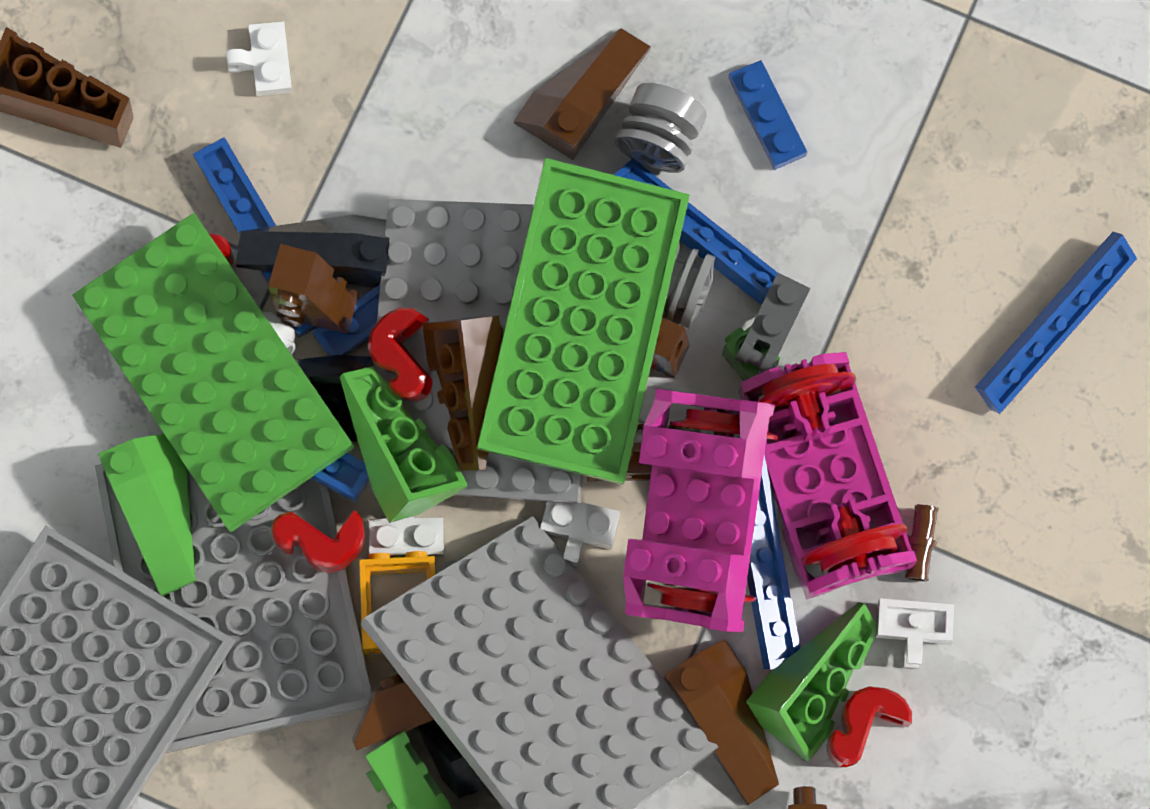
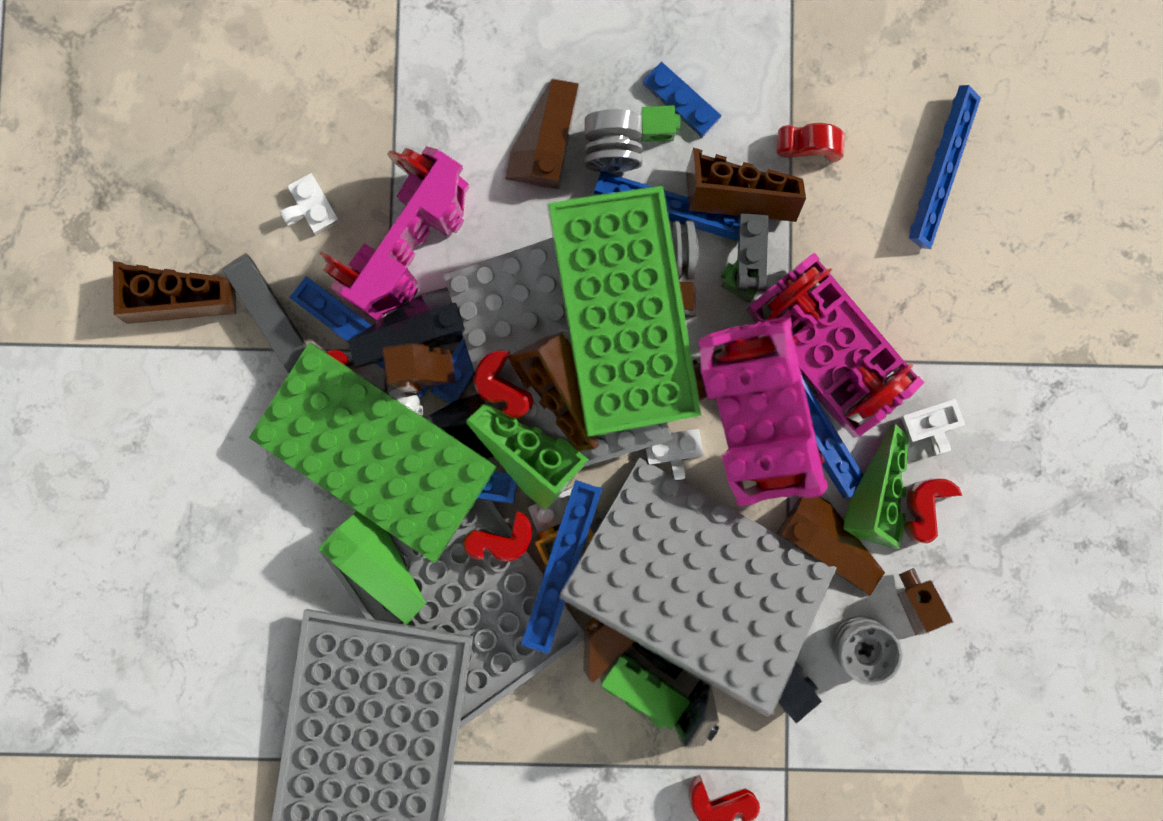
camera: 20 degrees left, 10 degrees up
reddish brown pin [905,504,939,582] -> none
none -> dark grey beam [222,253,307,373]
none -> dark pink piece [319,146,470,321]
none -> blue plate [521,480,602,654]
none -> bright green brick [640,105,680,142]
none -> reddish brown wedge [686,147,806,222]
none -> red animal [776,123,845,163]

